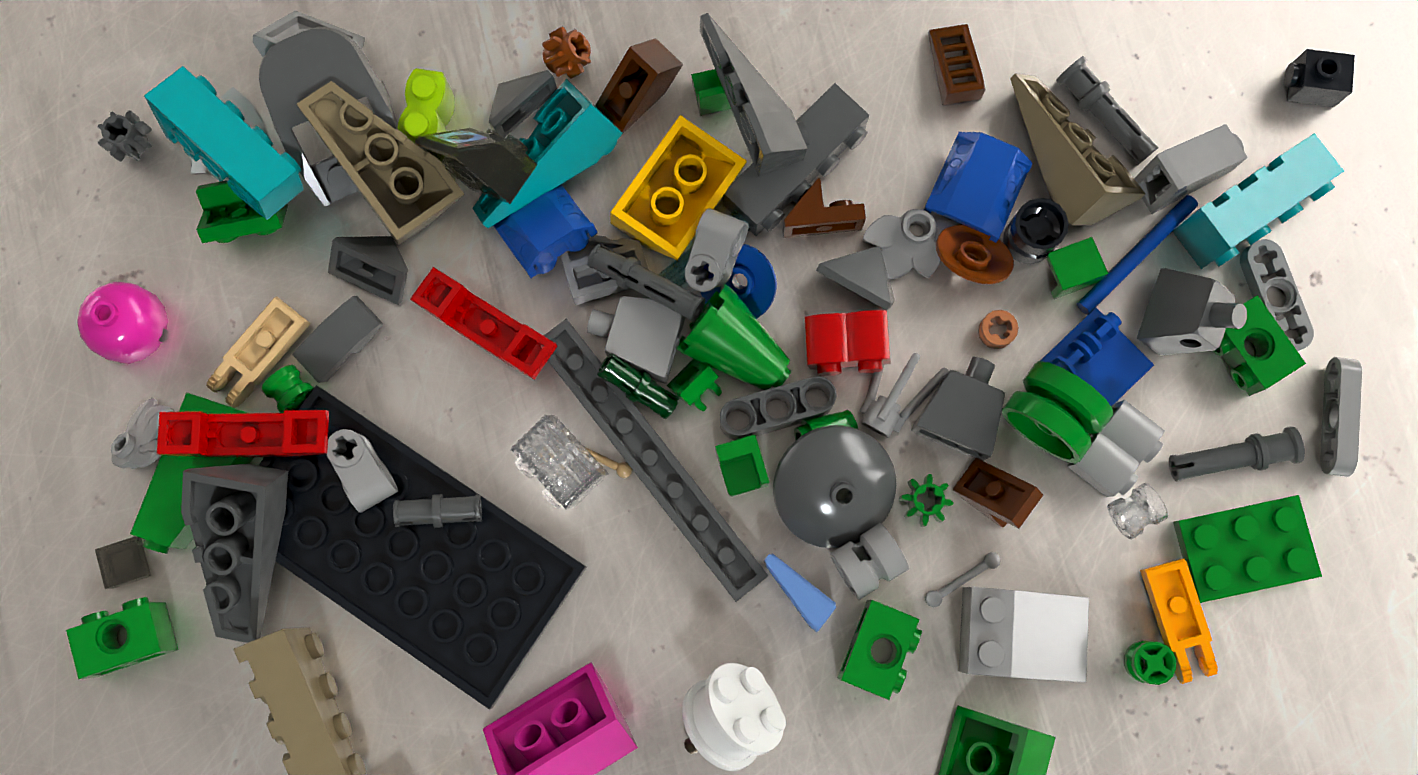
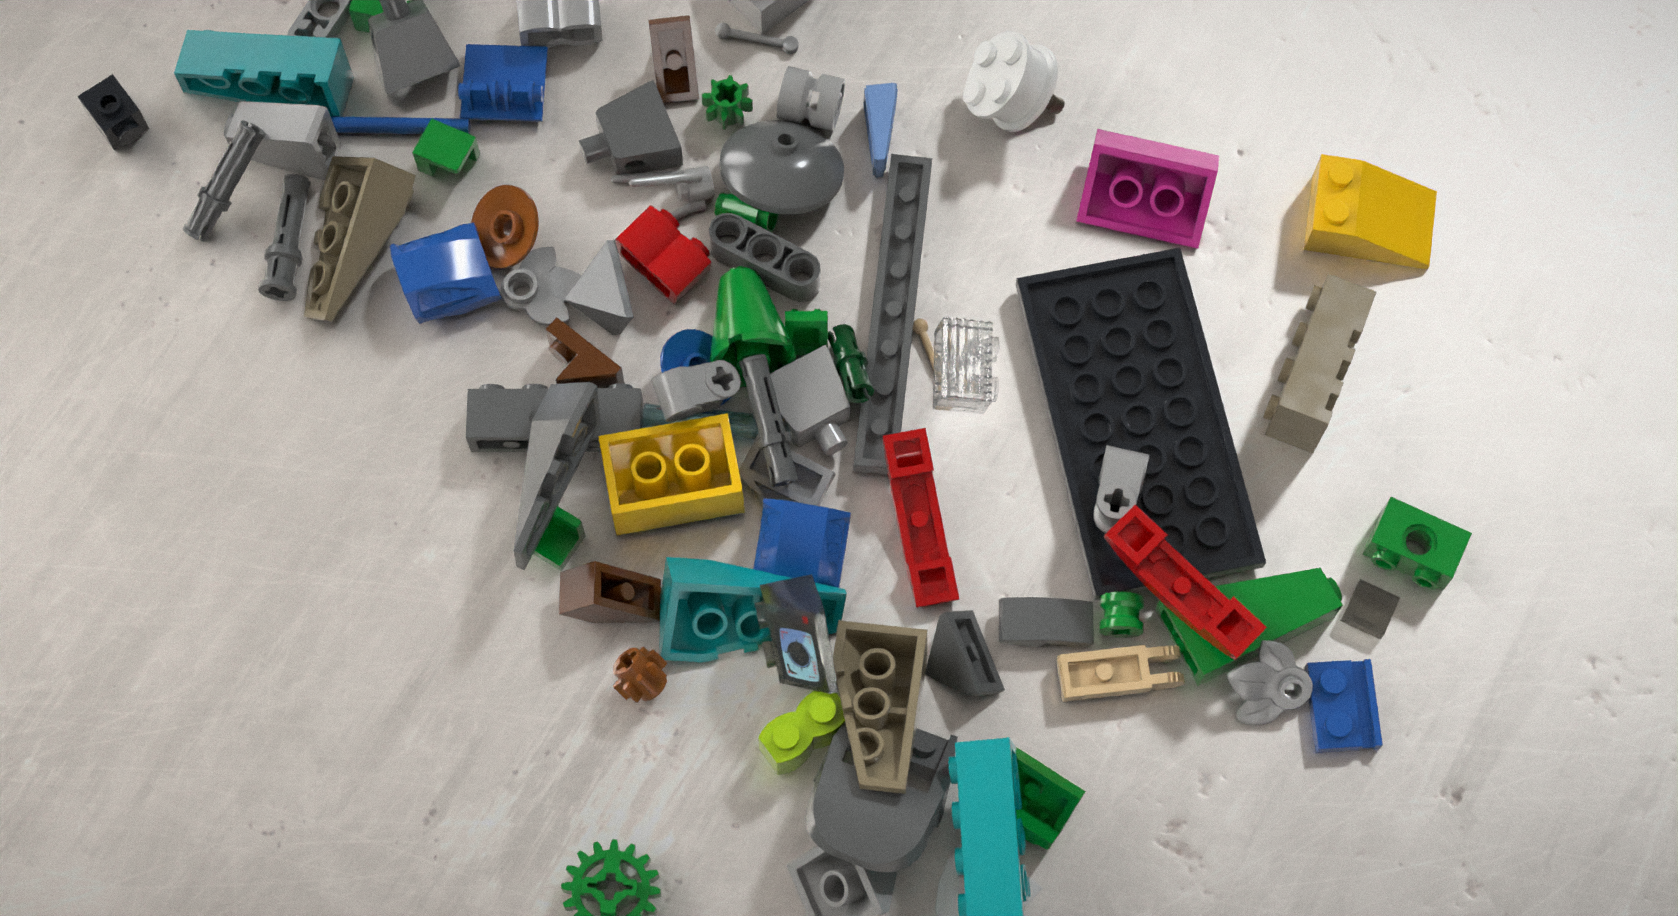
camera: 140 degrees left, 10 degrees down
dark pink cylinder [77,282,168,364] -> none
dark grey wedge [181,464,288,643] -> none
dark grey pin [393,494,482,528] -> none
dark grey slope [489,70,557,141] -> none
green panel [715,435,770,497] -> none
green brick [837,600,922,700] -> none
reddish brown slope [928,24,986,105] -> none
nougat bush [978,310,1019,349] -> none
green wheel [1002,361,1113,464] -> none
black wheel [1003,198,1069,264] -> none
none -> dark grey pin [183,120,266,242]
none -> blue plate [1304,659,1383,753]

